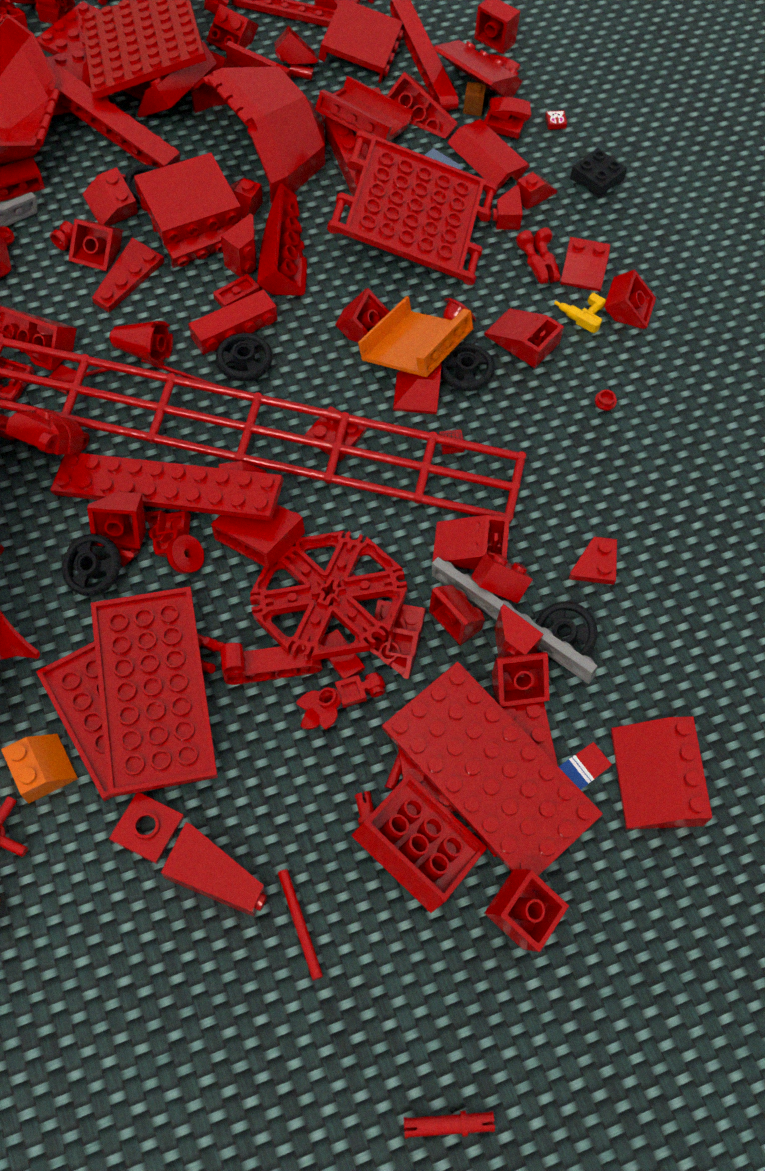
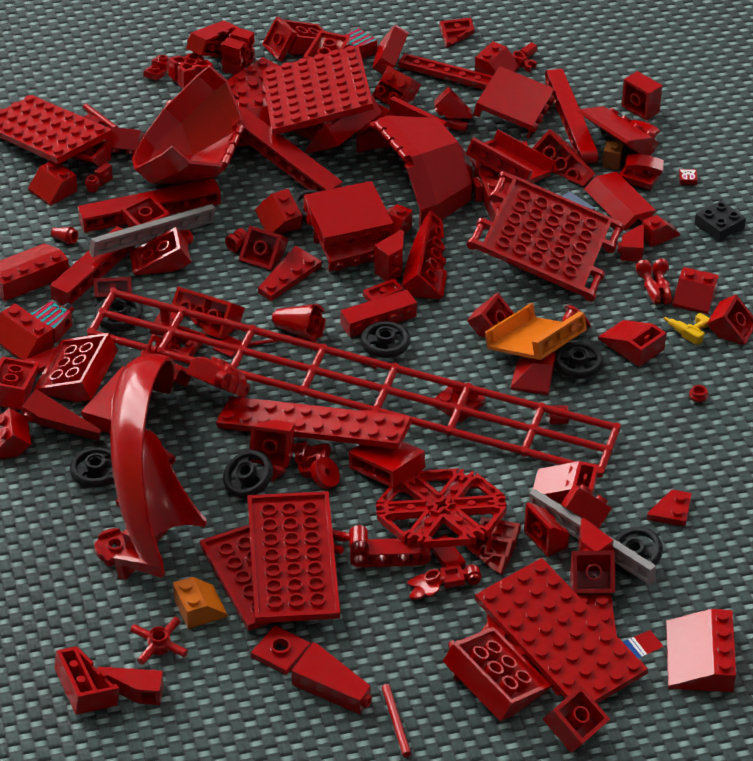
camera: 10 degrees right, 20 degrees down
none -> red tile [472,177,483,202]

